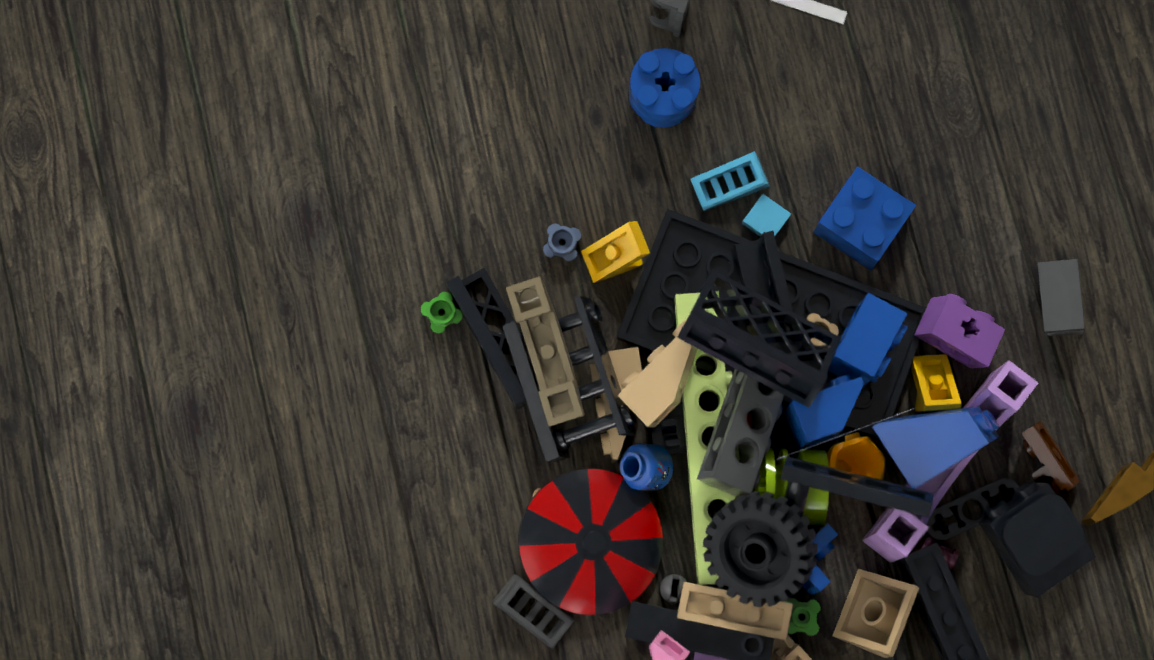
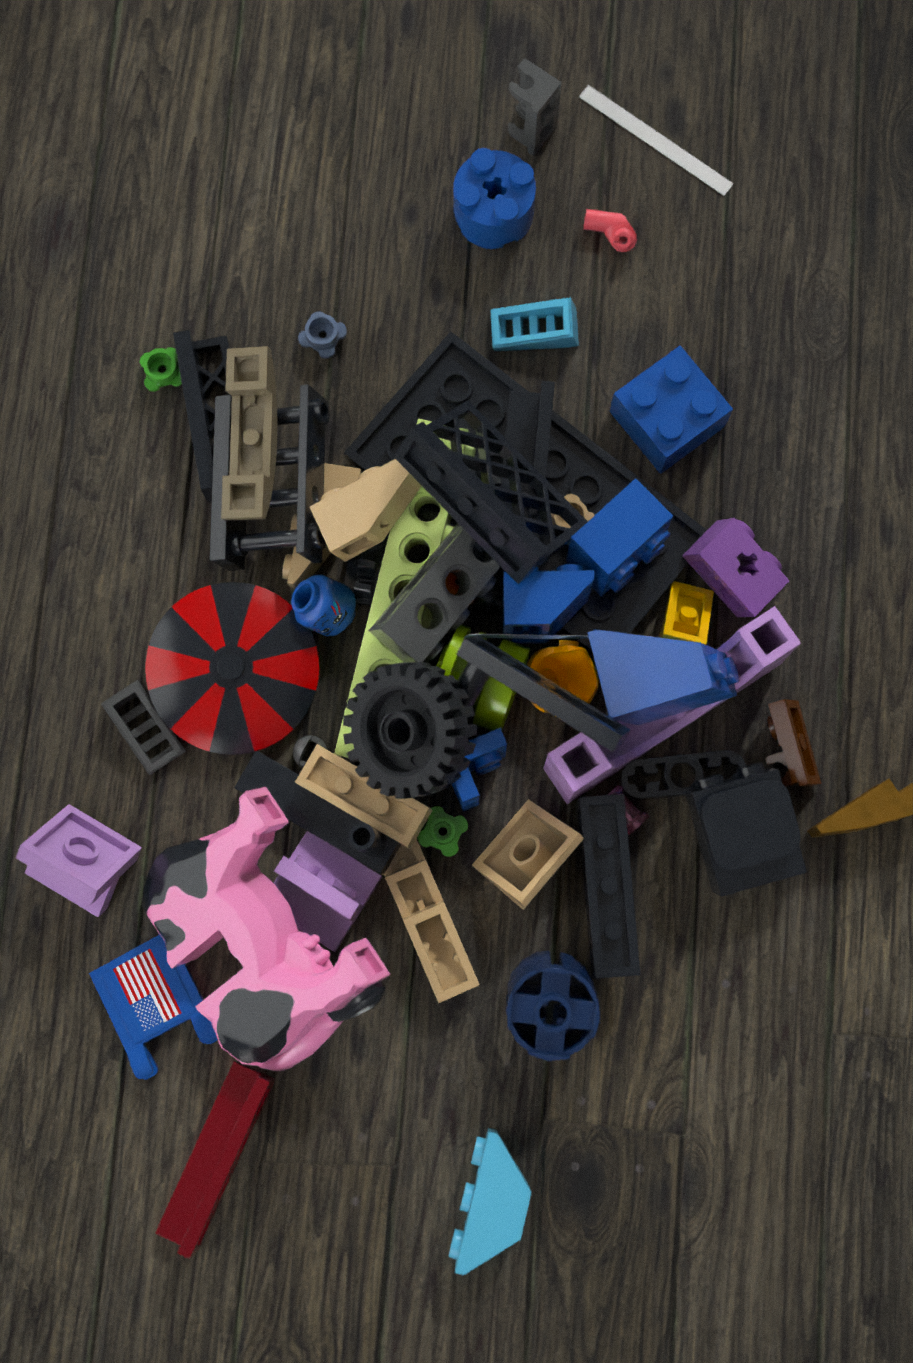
camera: 25 degrees right, 0 degrees up
yellow slope [581,221,650,283] -> none
medium azure tile [742,194,791,237] -> none
dark grey hinge [1037,259,1085,336] -> none
none -> coral arm [583,209,637,252]

